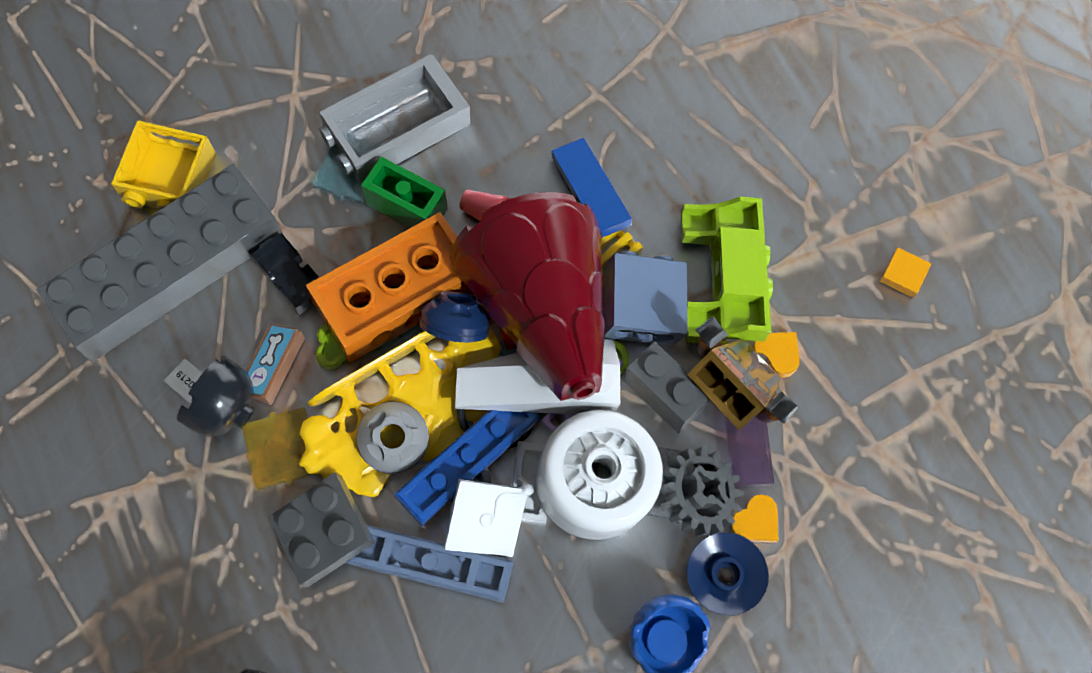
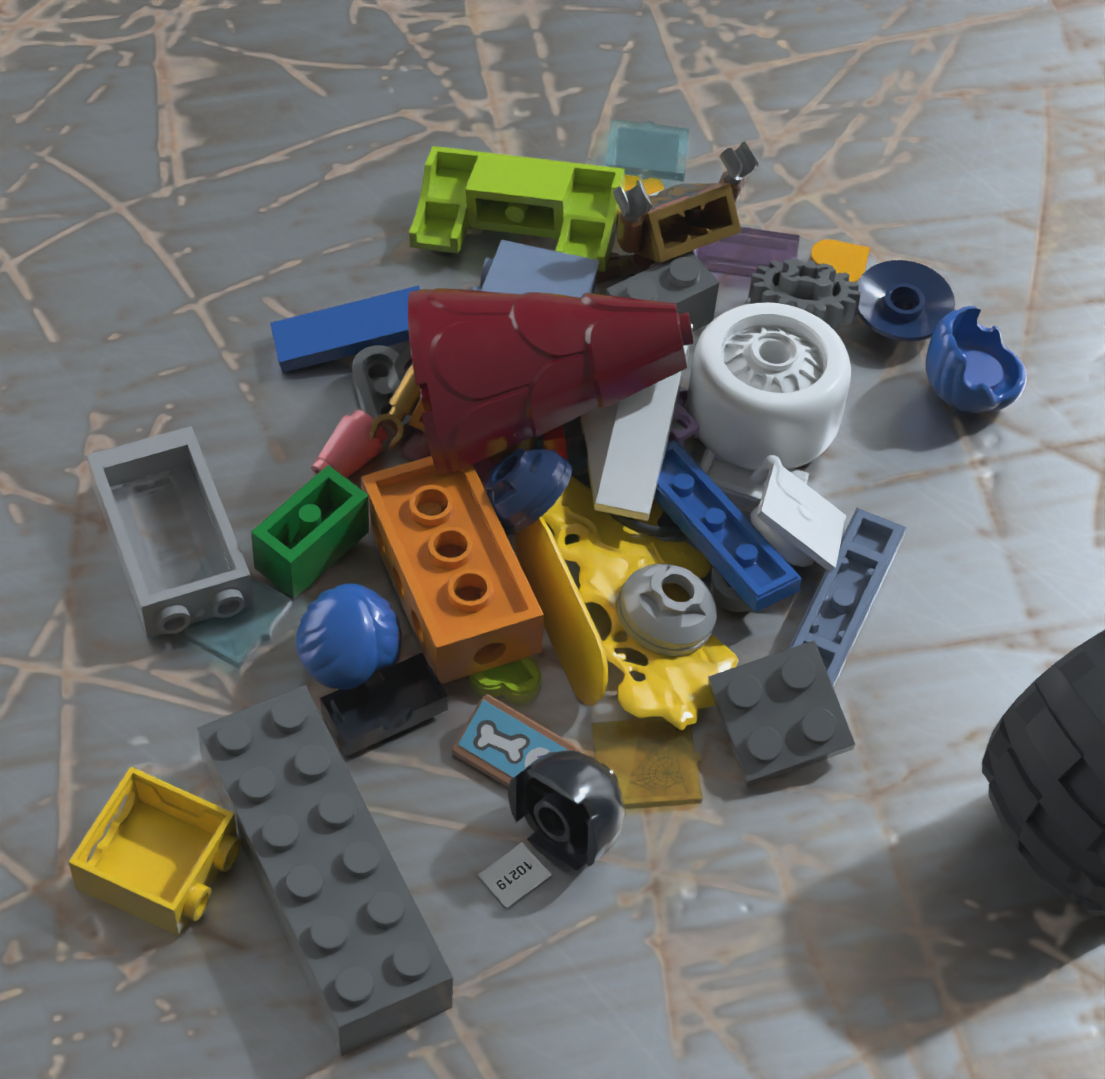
camera: 80 degrees left, 15 degrees down
light orange tile [879,247,932,298] -> none
none -> blue piece [296,583,402,690]
none -> clear light blue piece [605,119,689,182]

